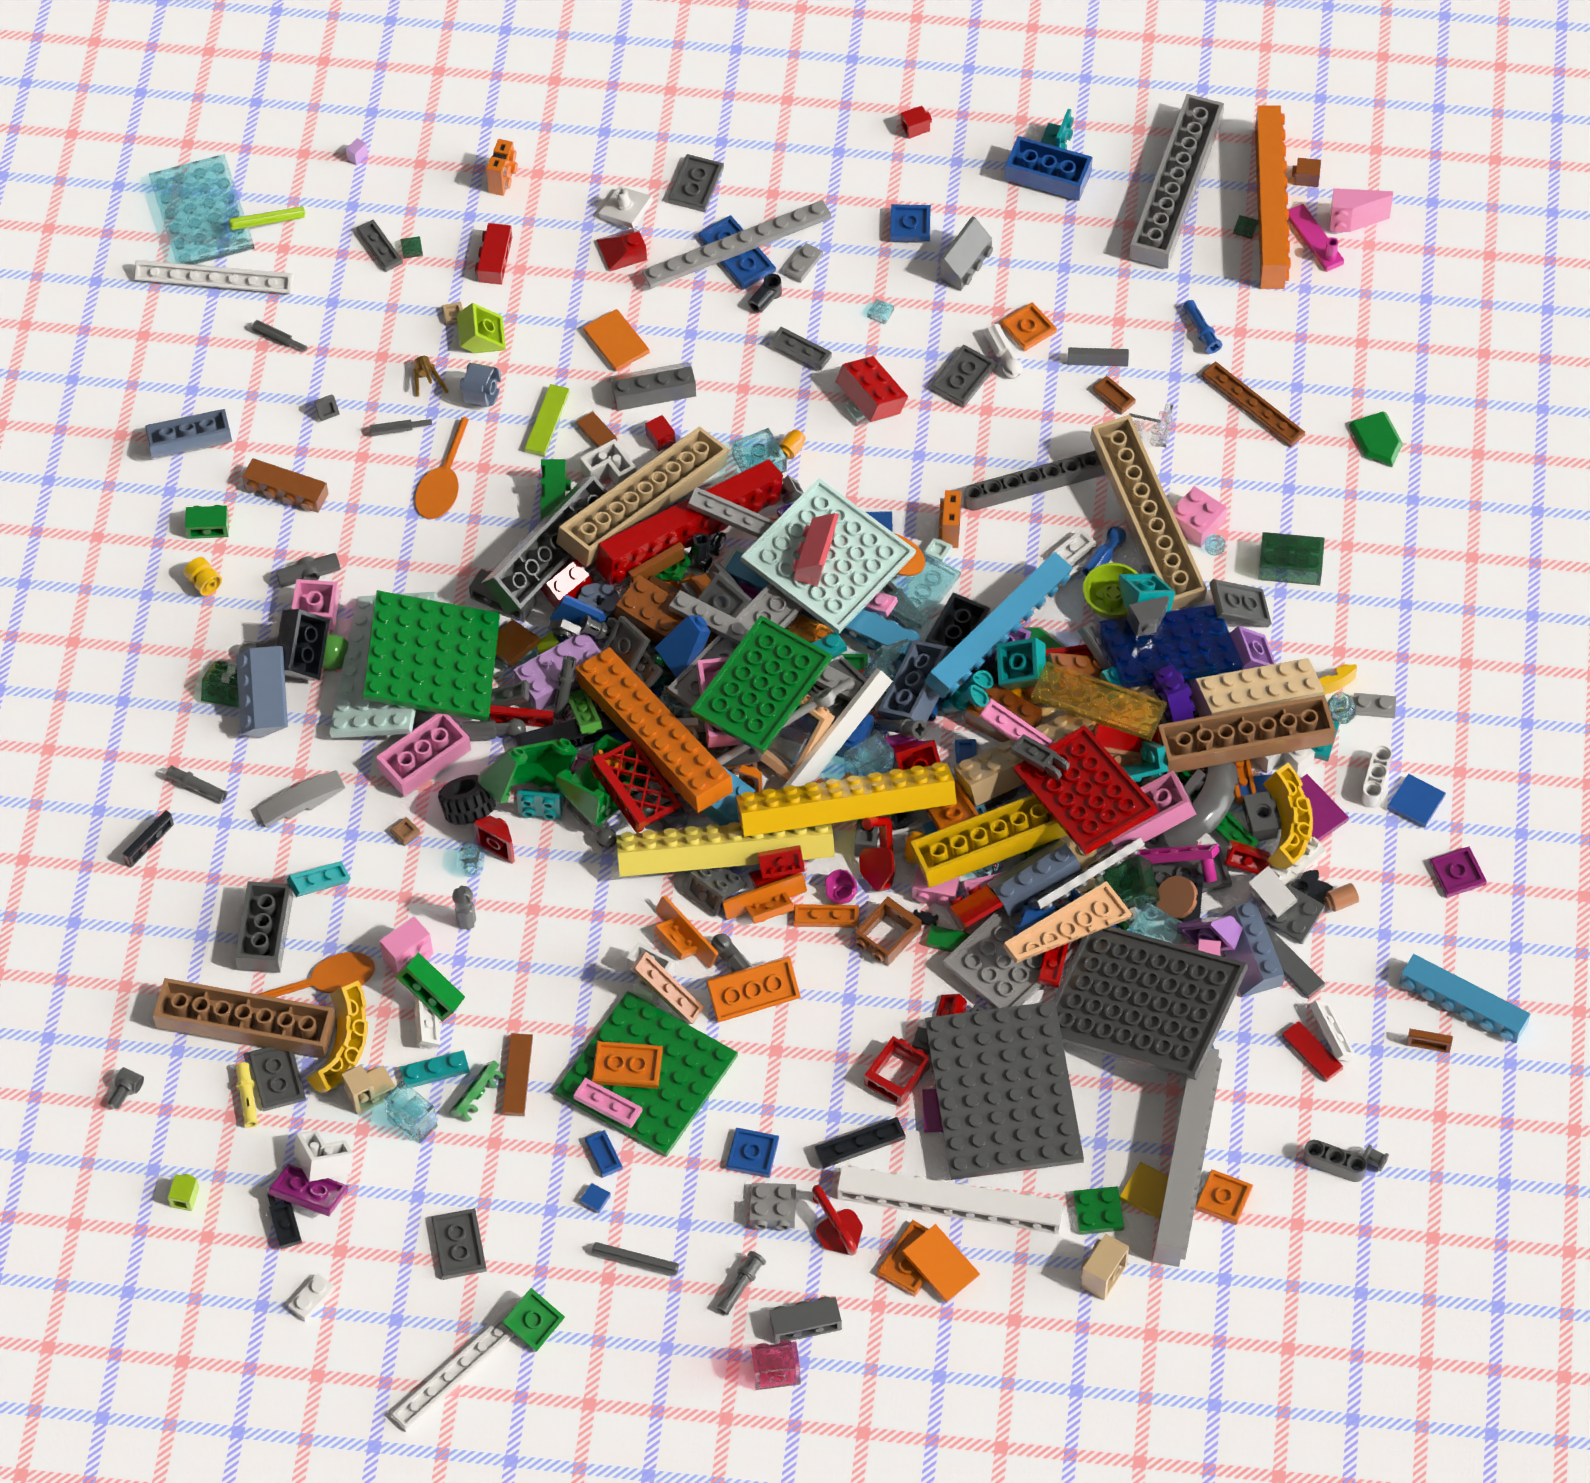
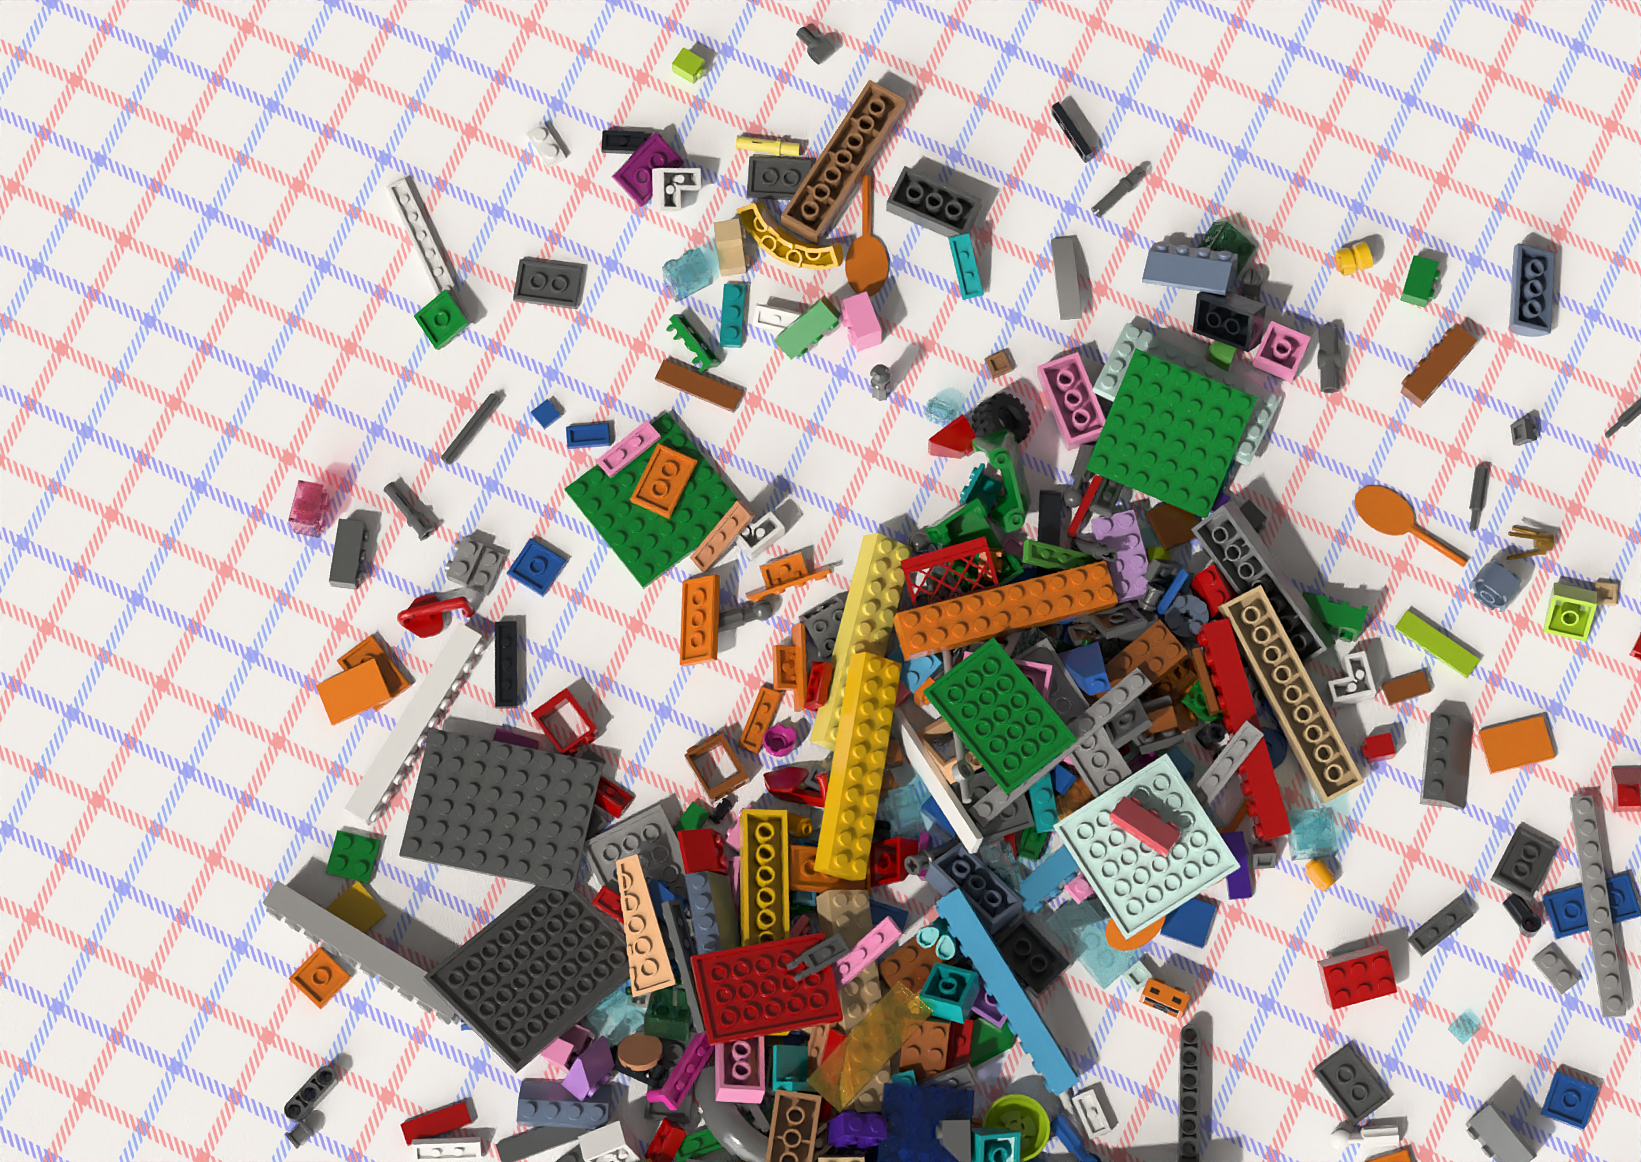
camera: 110 degrees right, 15 degrees up
tan brick [1080,1233,1129,1301] -> none
none -> dark grey tile [1490,826,1558,902]

